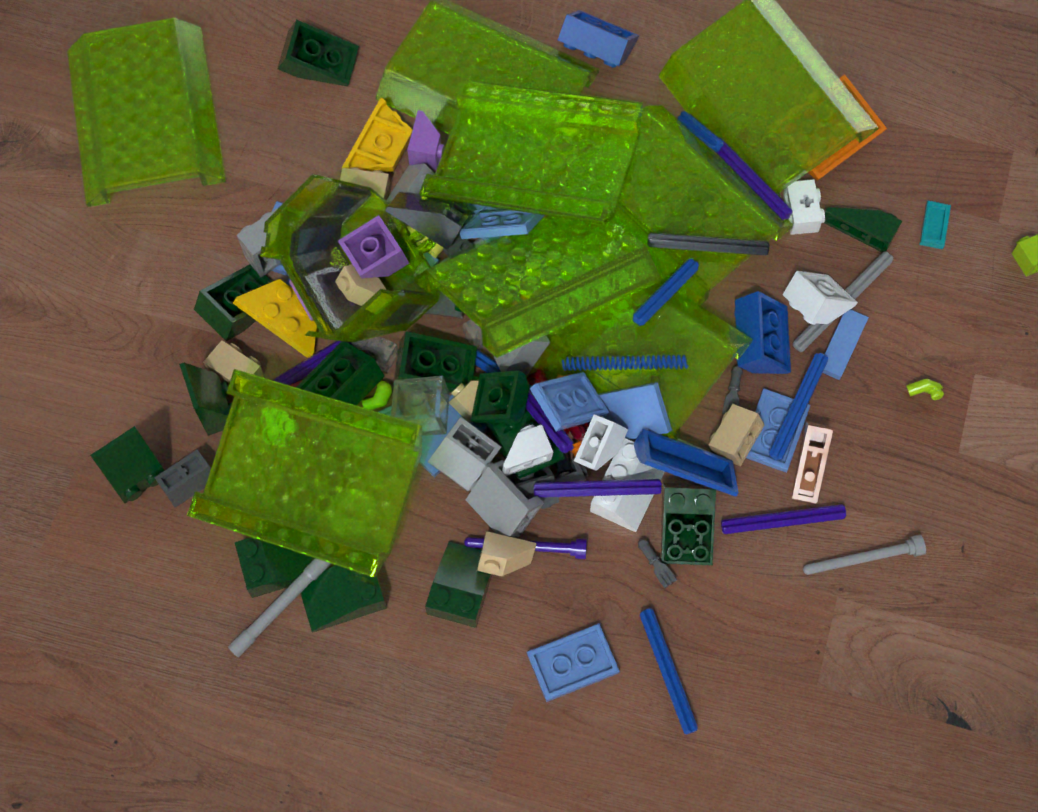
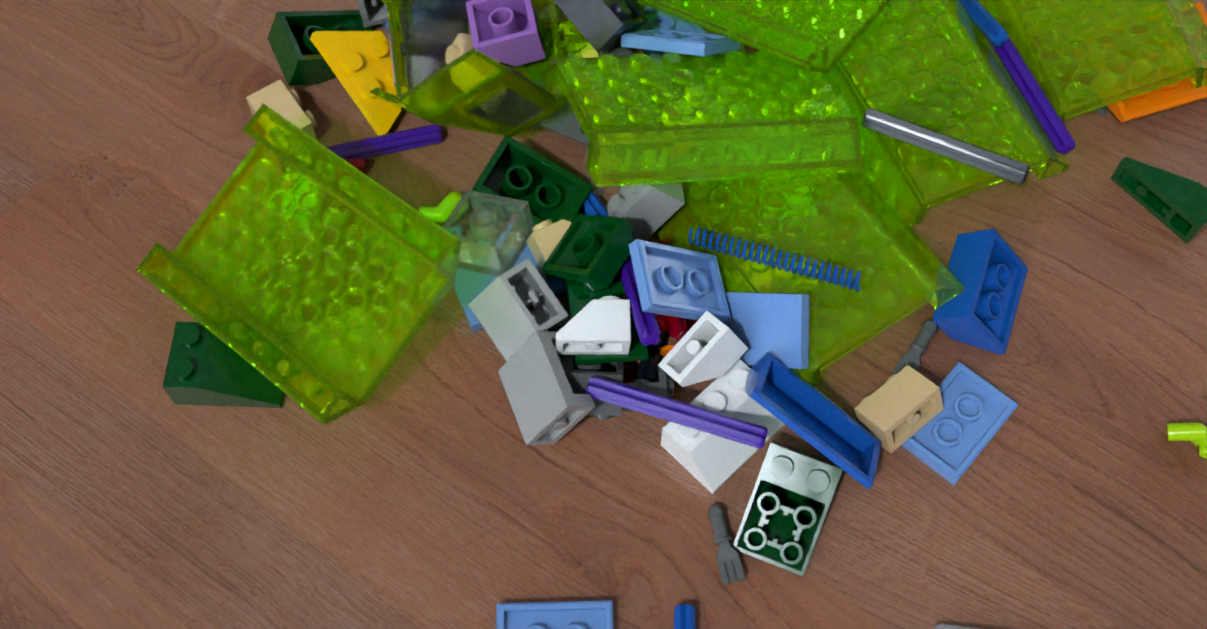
camera: 20 degrees right, 5 degrees down
dark green slope [90,426,165,503] -> none
dark grey hinge [154,449,218,508] -> none
dark green slope [179,362,238,436] -> none
light grey piece [228,552,331,658] -> none
dark green slope [292,340,385,428] -> none
dark green slope [300,553,387,633] -> none
clear leg [352,330,398,373] -> none
dark green slope [425,542,492,628] -> none
dark purple piece [464,537,587,559] -> none
tan slope [477,531,536,576] -> none
blue axle [632,258,699,326] -> none
dark purple axle [721,504,846,534] -> none
blue axle [769,353,828,460] -> none
white brick [783,180,825,235] -> none
white slope [783,271,858,325] -> none
slope [792,422,833,504] -> none
light grey axle [793,251,893,352] -> none
medium blue tile [823,309,869,380] -> none

